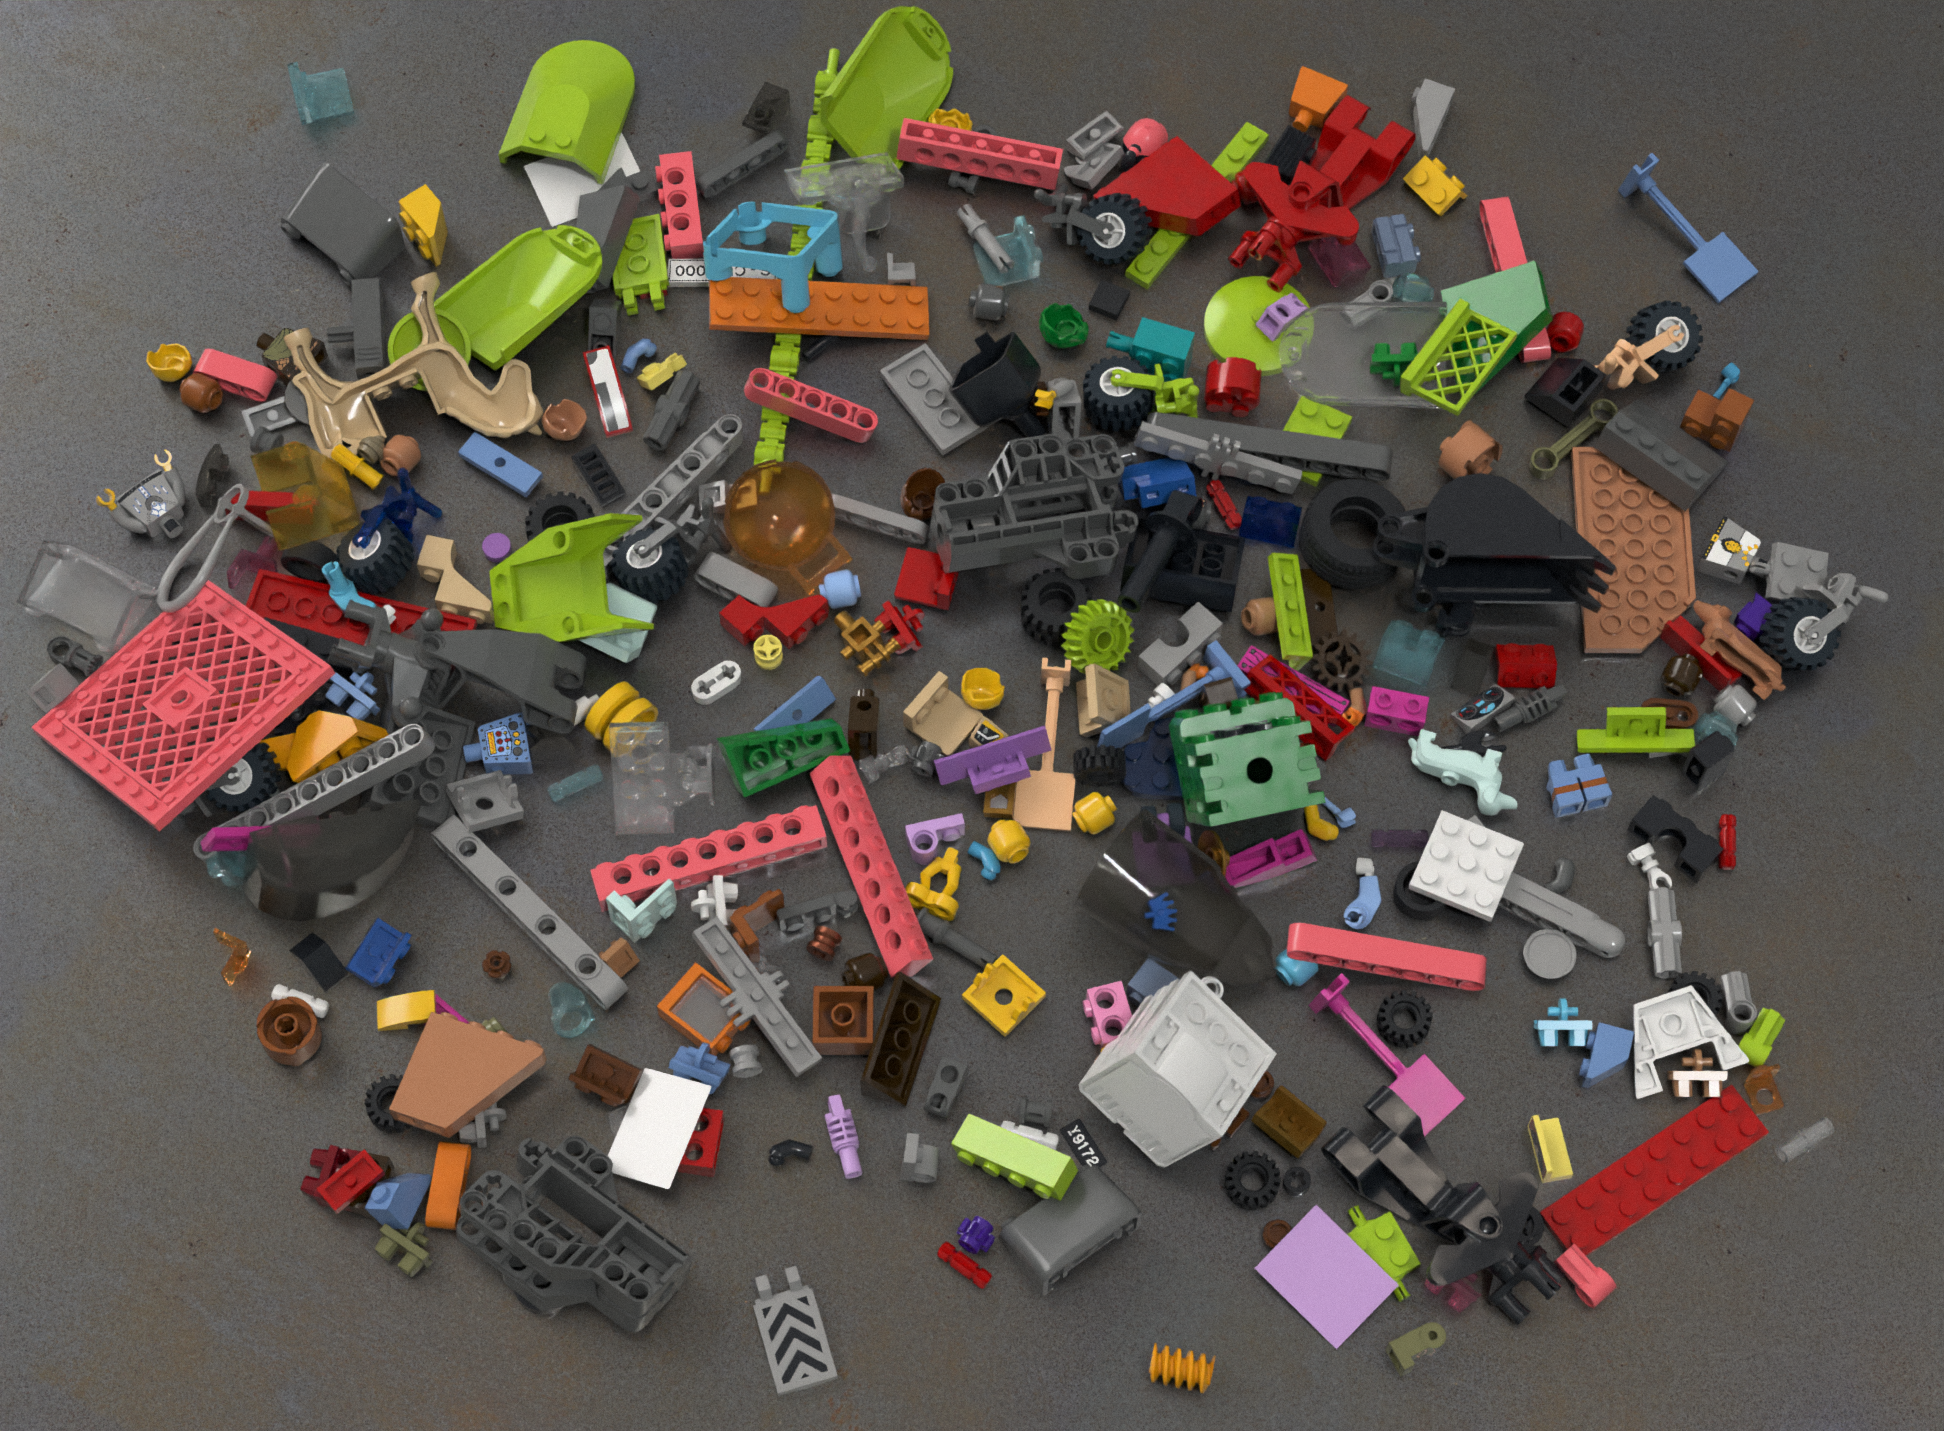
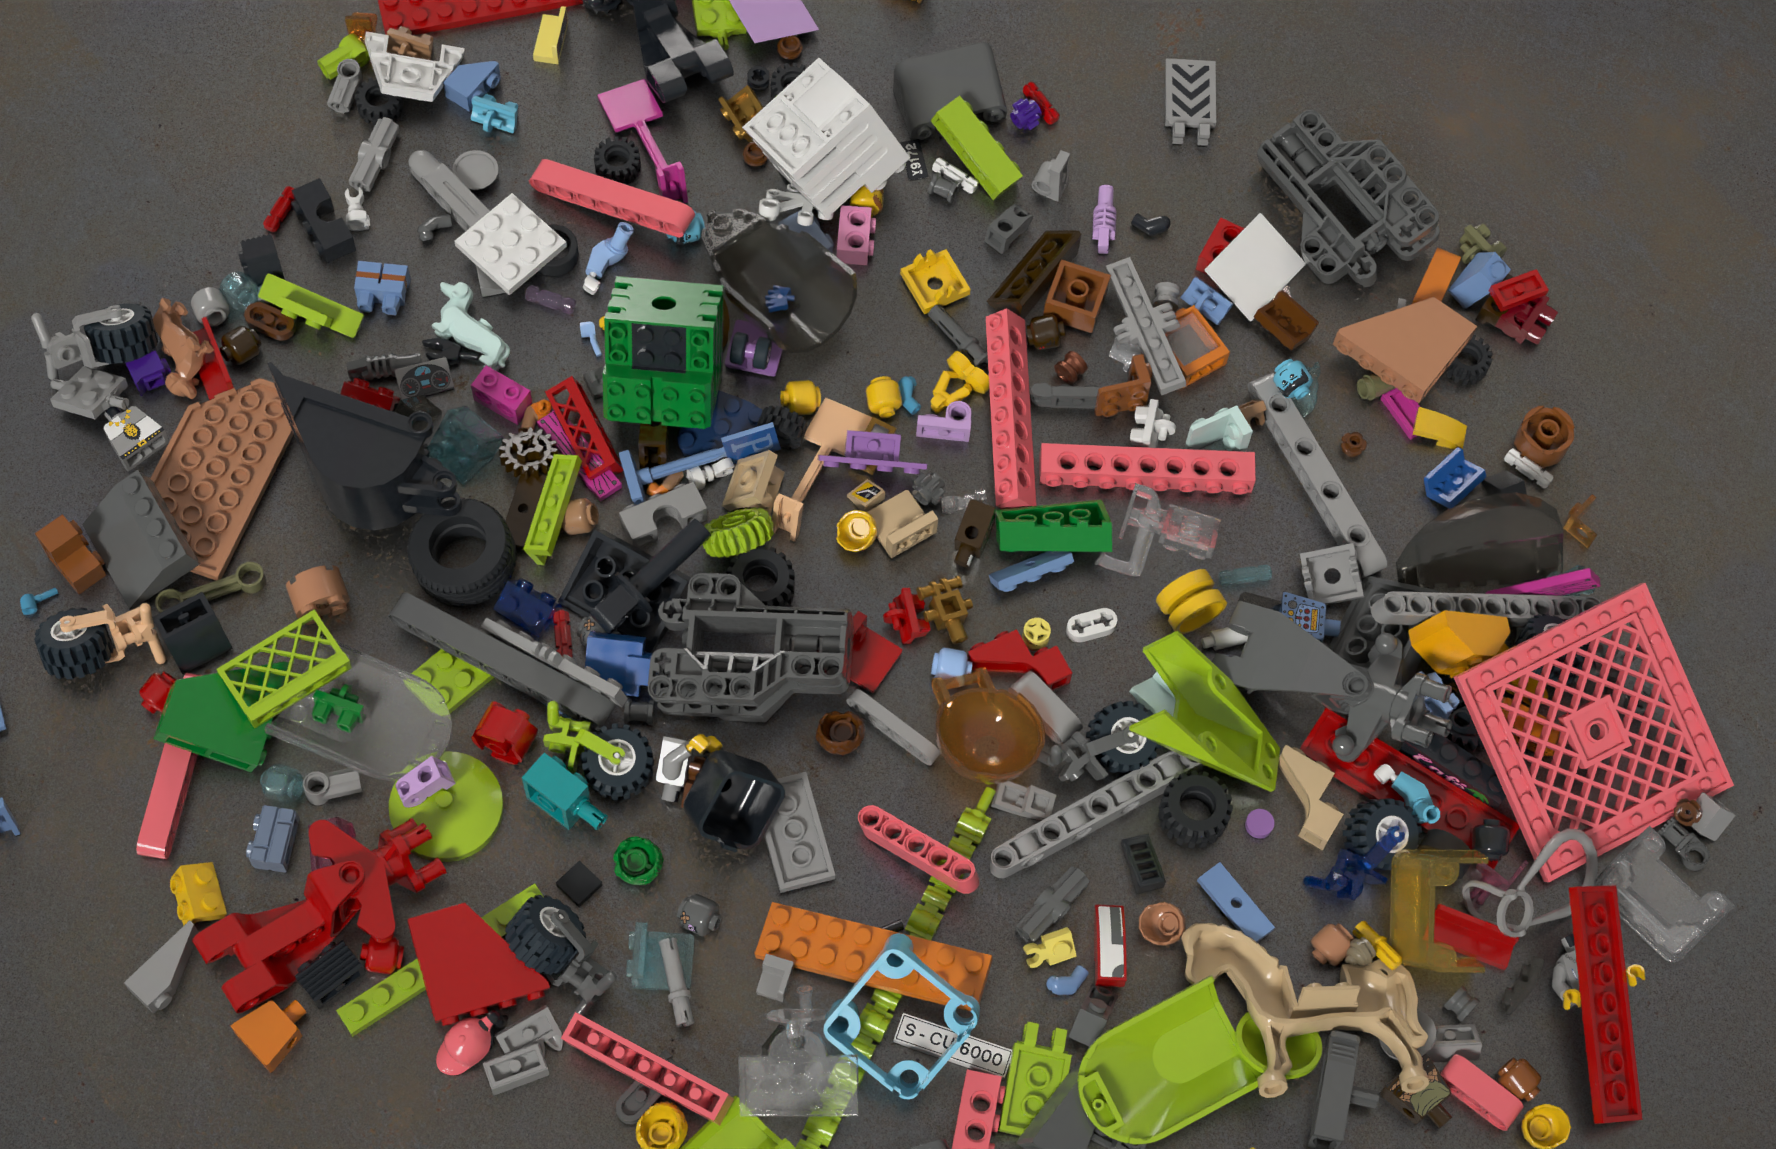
camera: 165 degrees left, 0 degrees up
none -> medium azure head [1273,359,1313,400]
none -> black head [1472,819,1510,861]
none -> red plate [1569,886,1643,1124]
none -> reddish brown plate [1674,798,1702,826]

